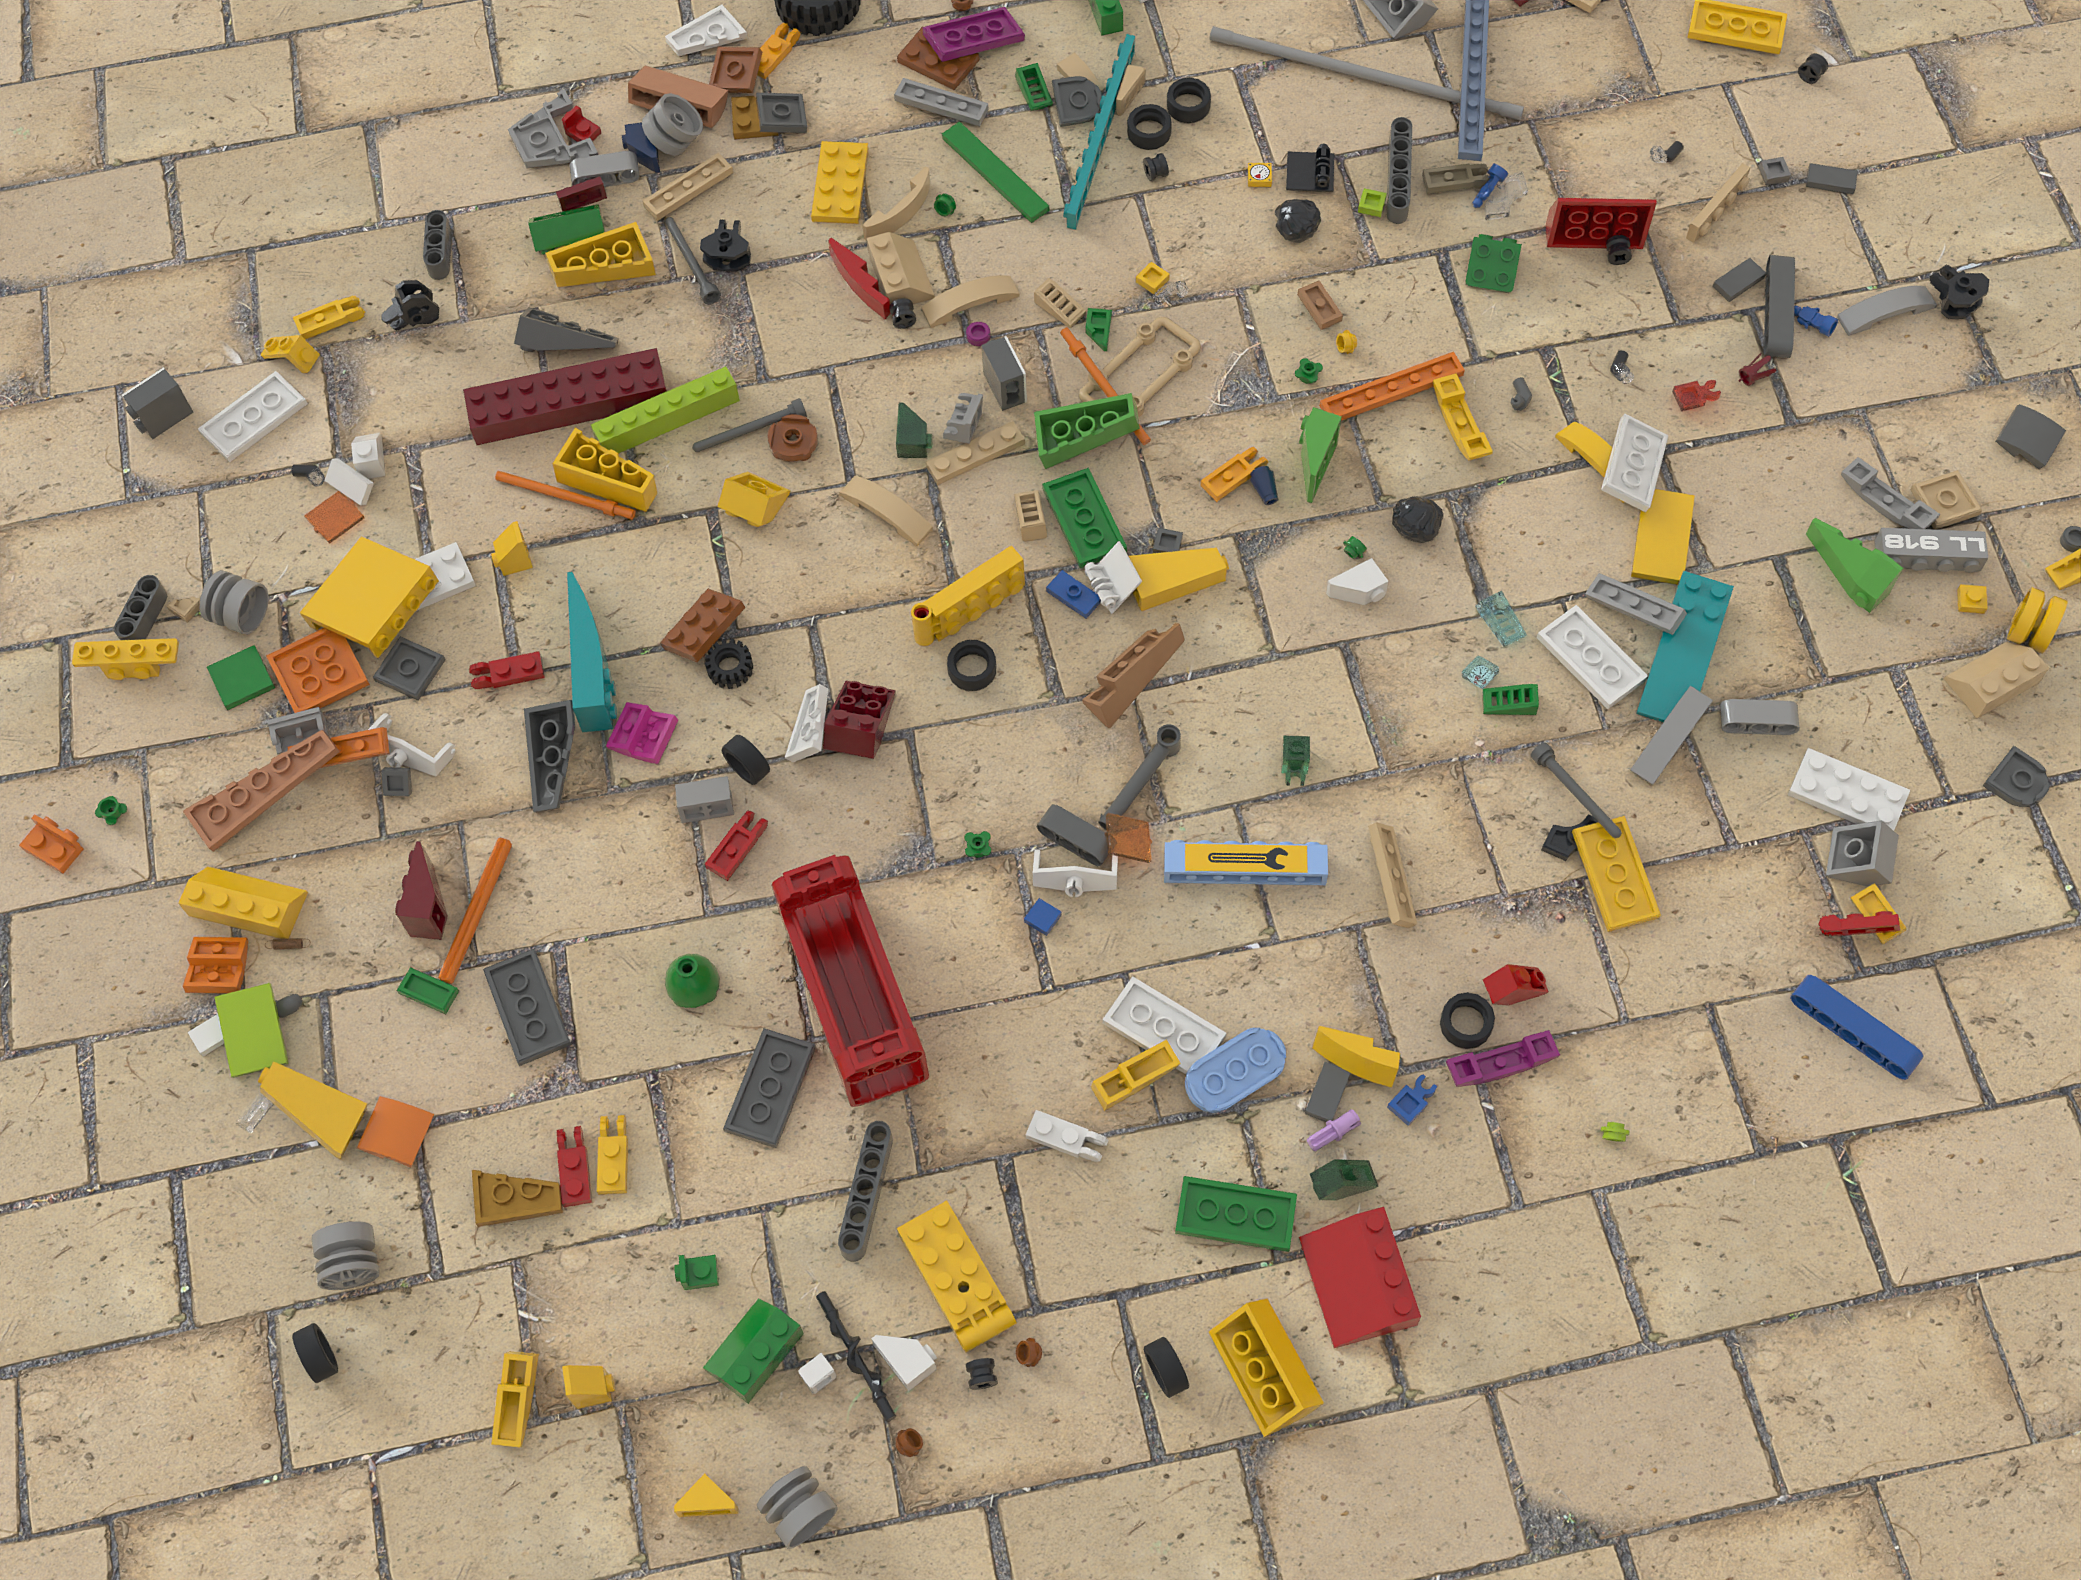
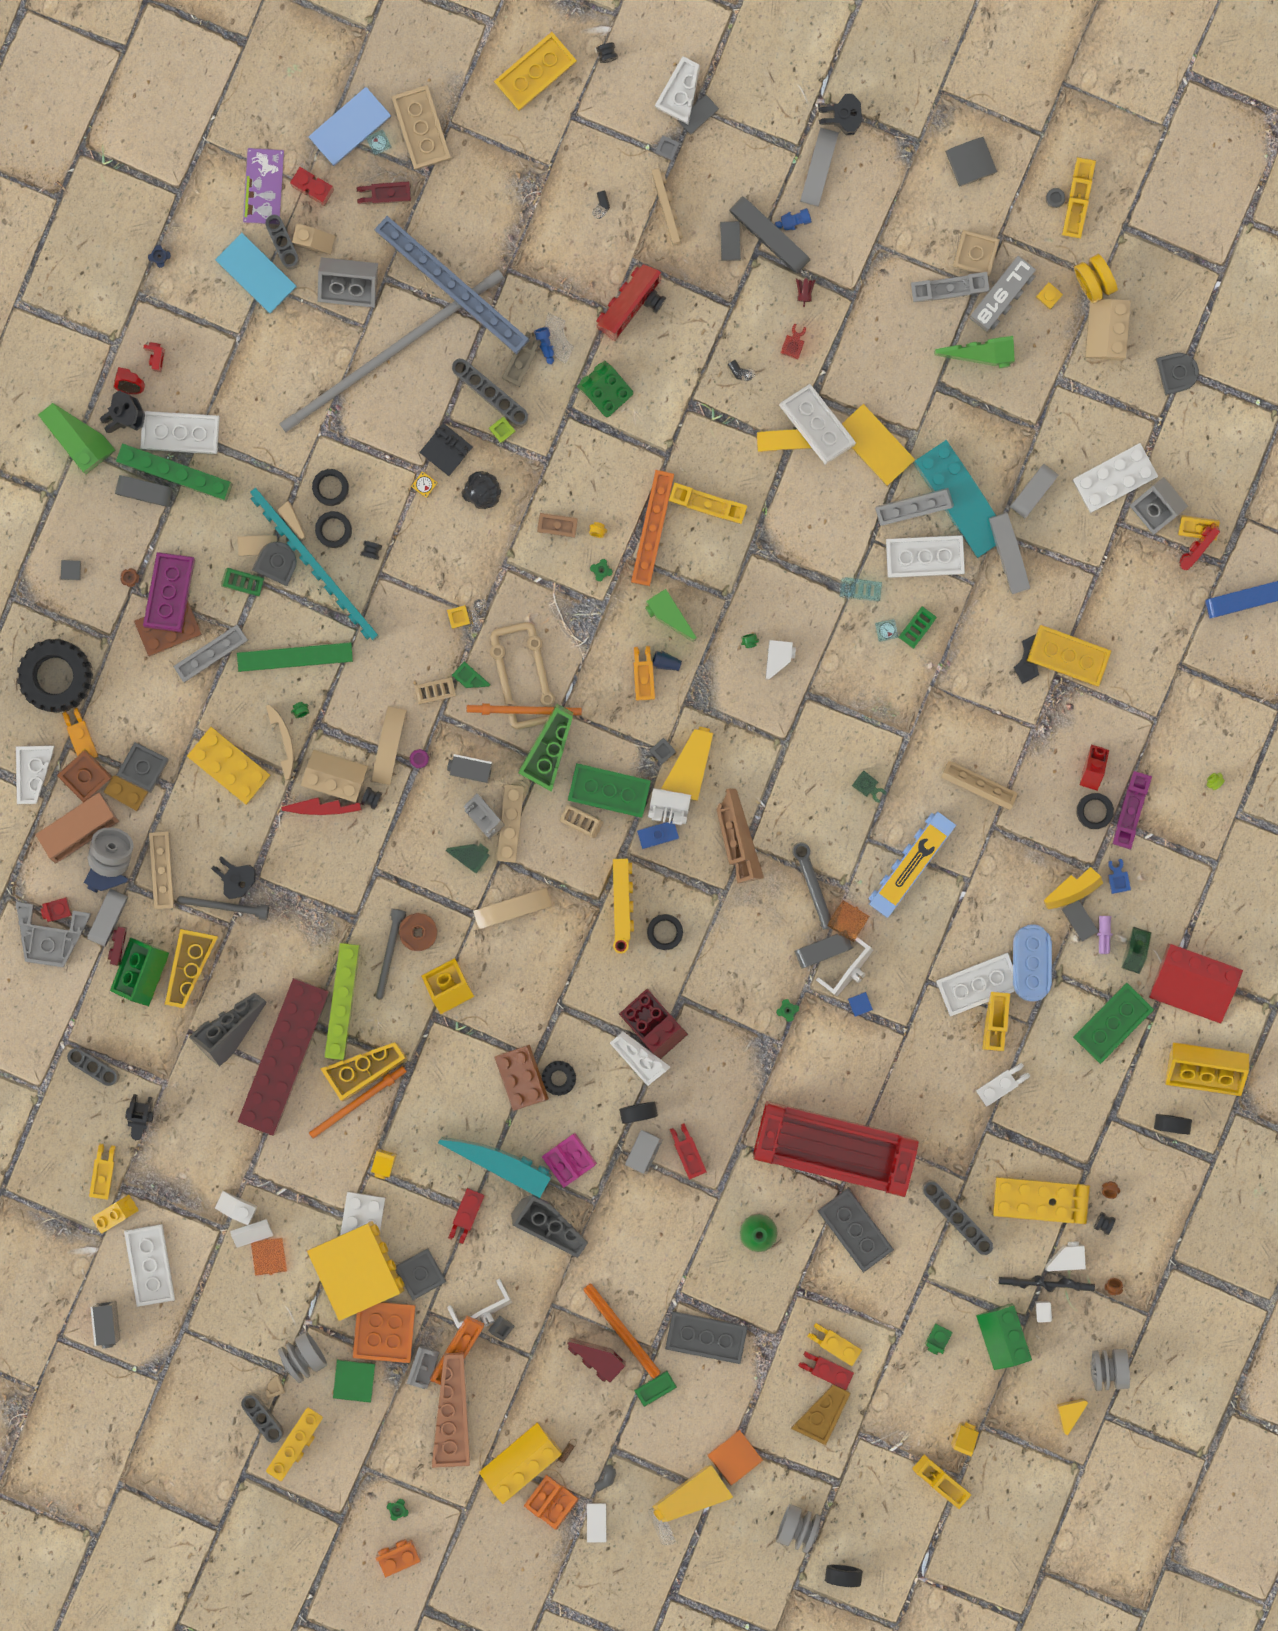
camera: 55 degrees left, 25 degrees up
lime tile [214,983,289,1078] -> none
arm [292,464,325,487] -> none
black hair [1392,496,1443,543] -> none
dark grey arm [1510,377,1532,411] -> none
dark grey piece [1531,742,1622,838] -> none
none -> white wing [655,56,700,125]

